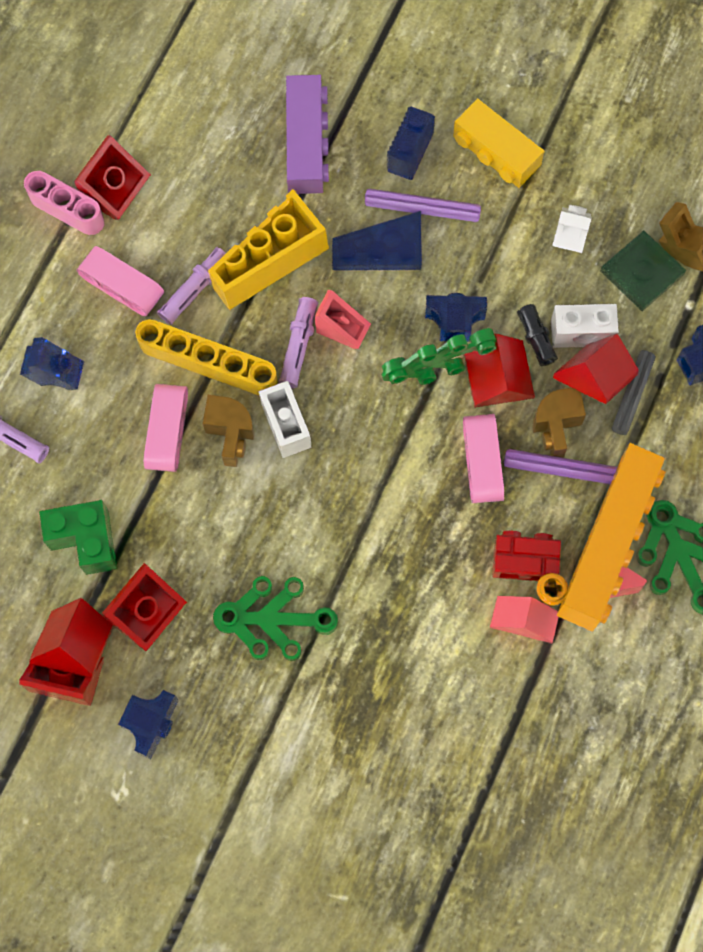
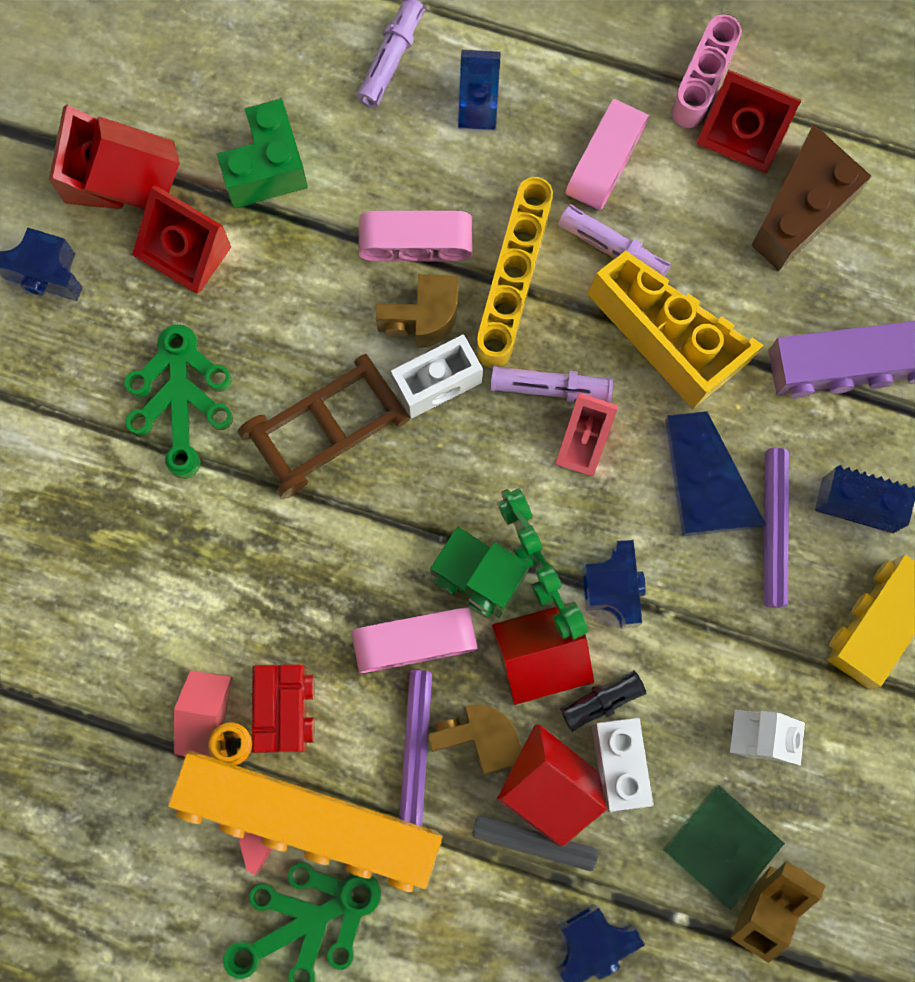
camera: 80 degrees right, 5 degrees up
none -> reddish brown piece [237,354,411,499]
none -> green brick [430,526,530,619]
none -> reddish brown wedge [751,124,872,271]

